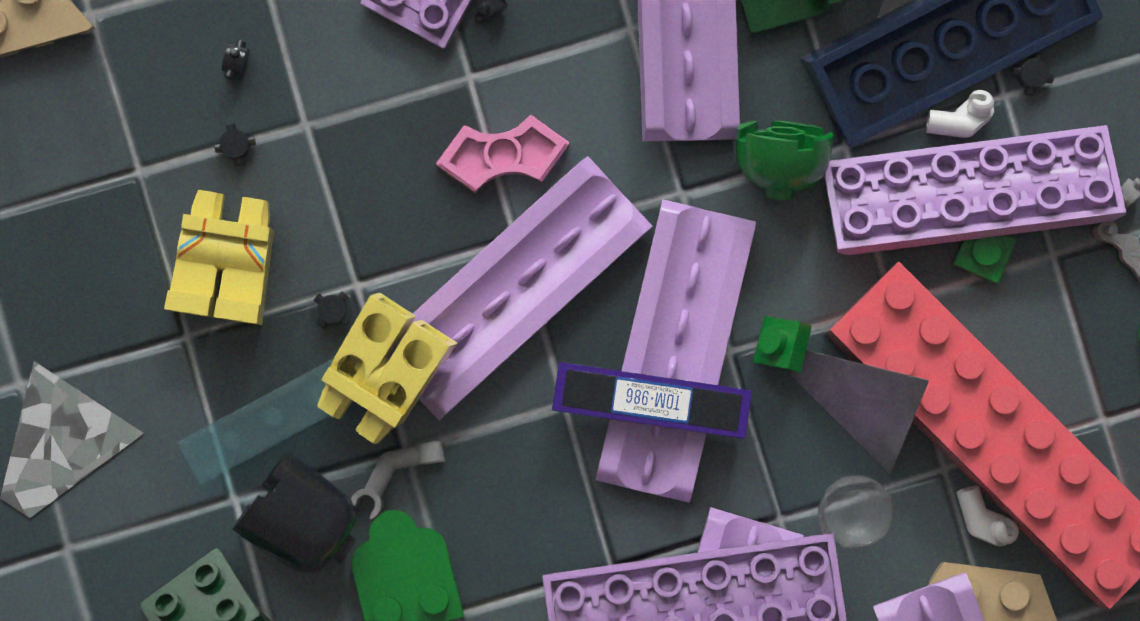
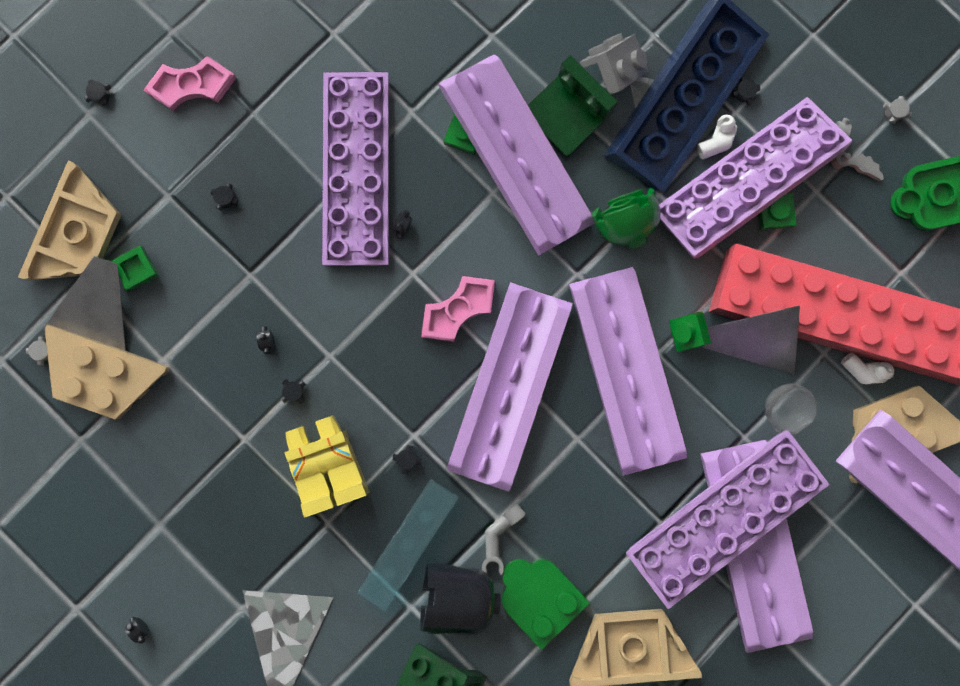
camera: 25 degrees left, 0 degrees up
light yellow hips [317,293,457,444] -> none
tile [552,362,752,439] -> none

